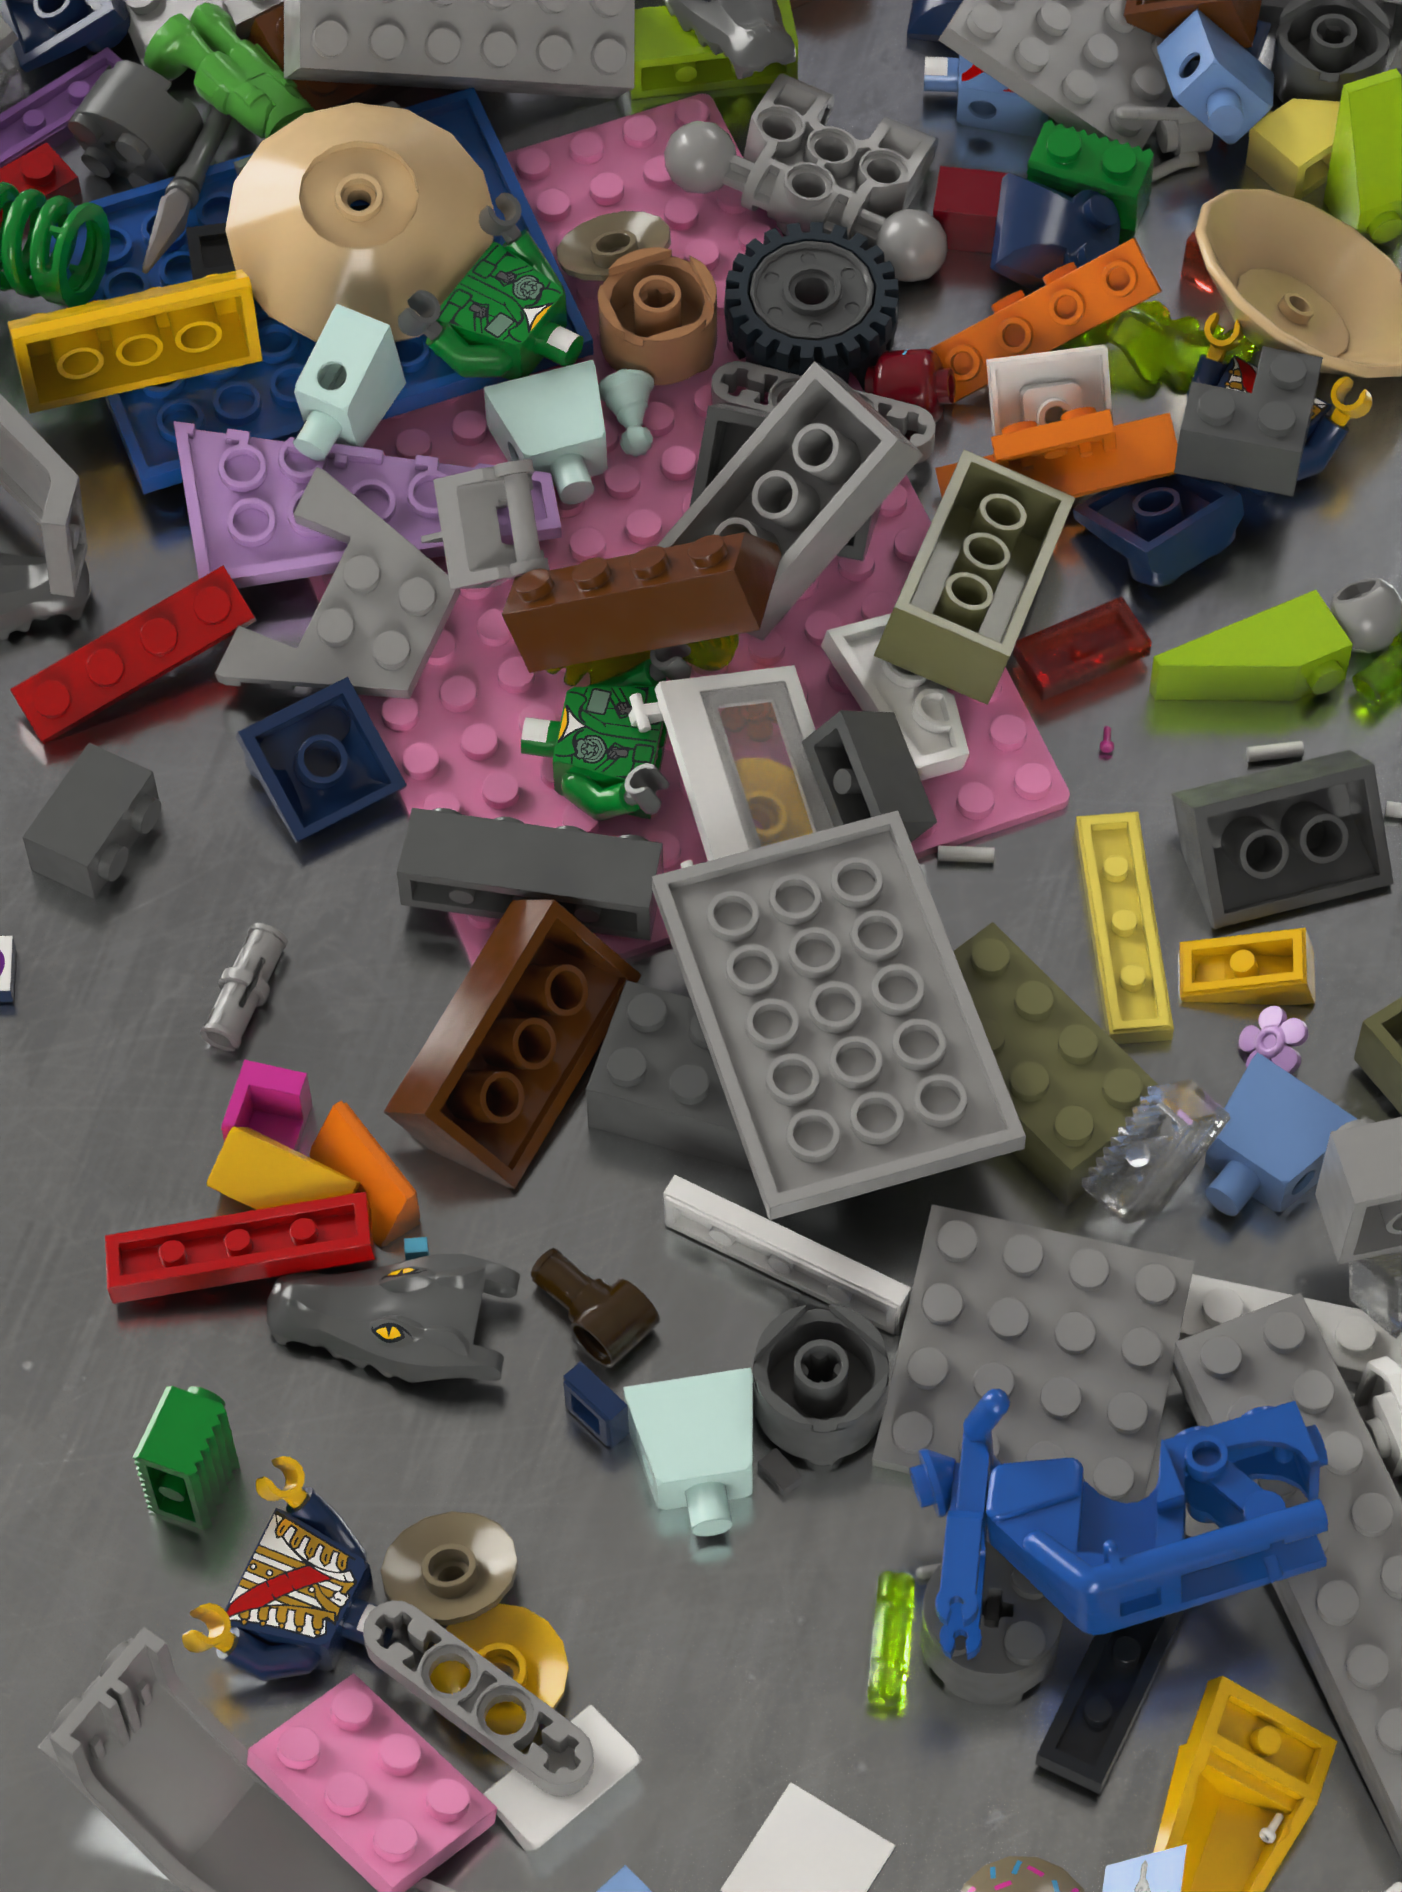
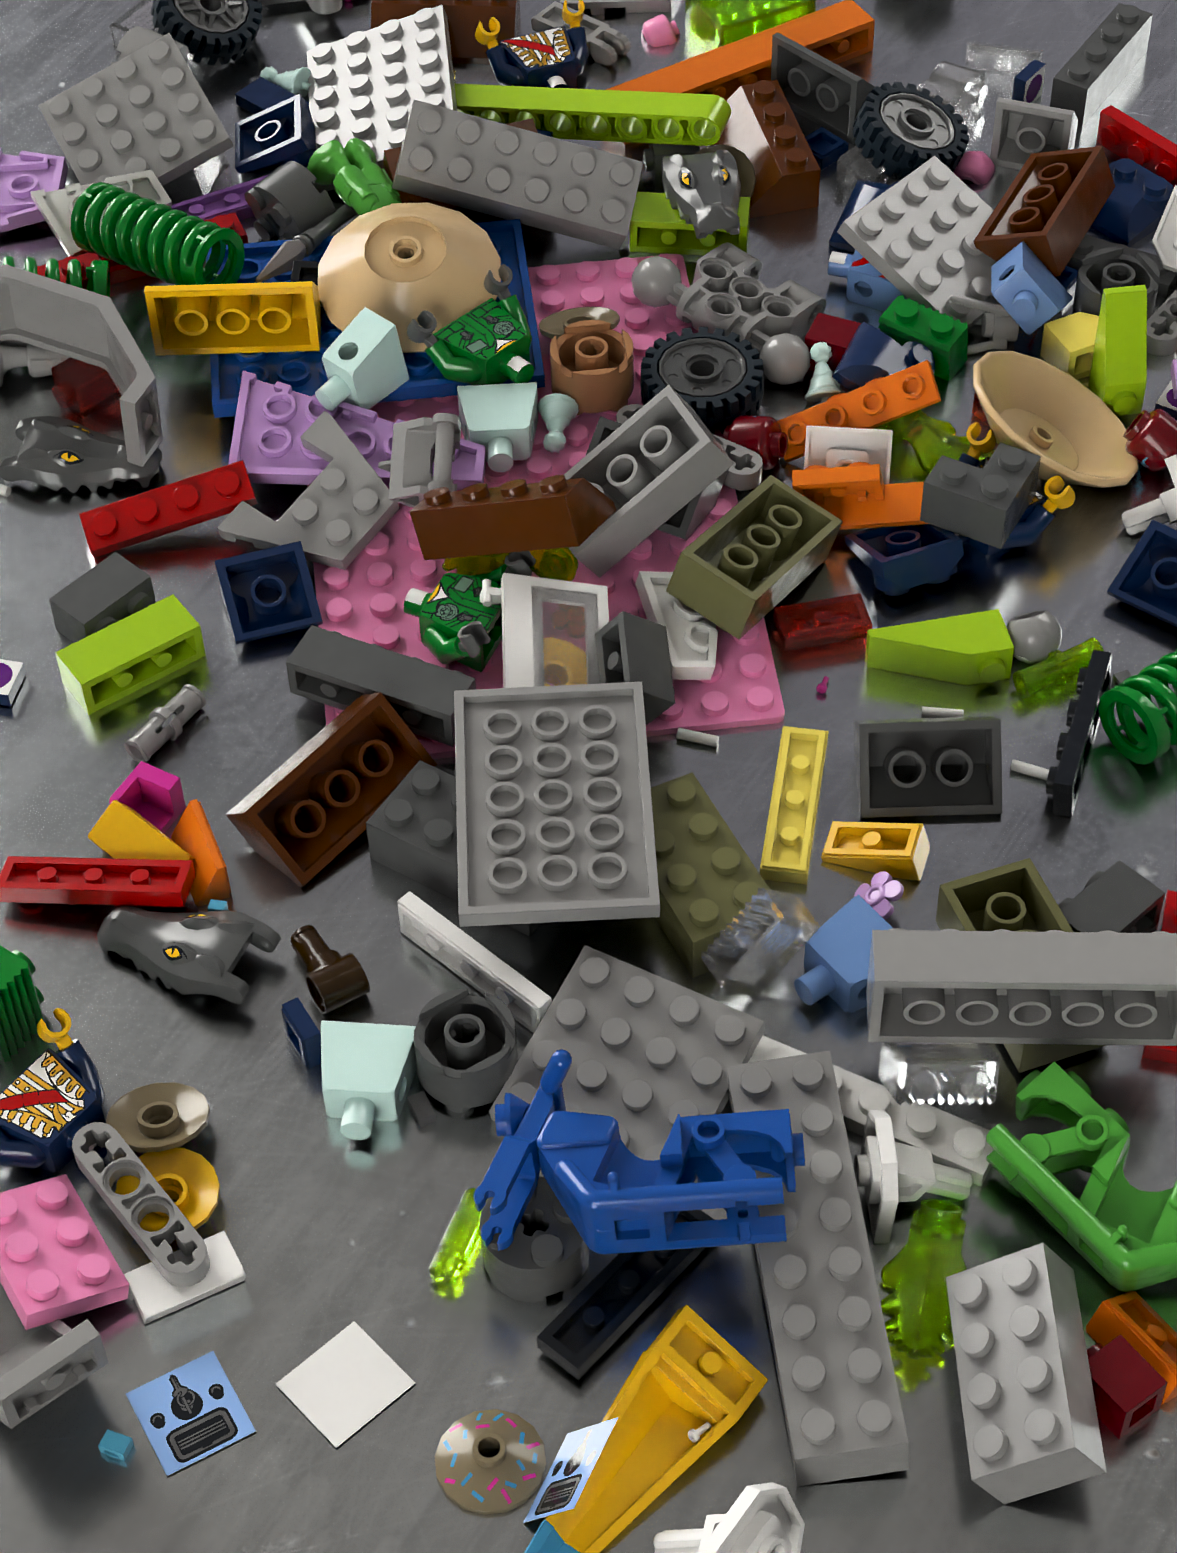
camera: 15 degrees right, 10 degrees down
none -> lime brick [55,594,206,715]
none -> light aqua piece [805,342,845,403]

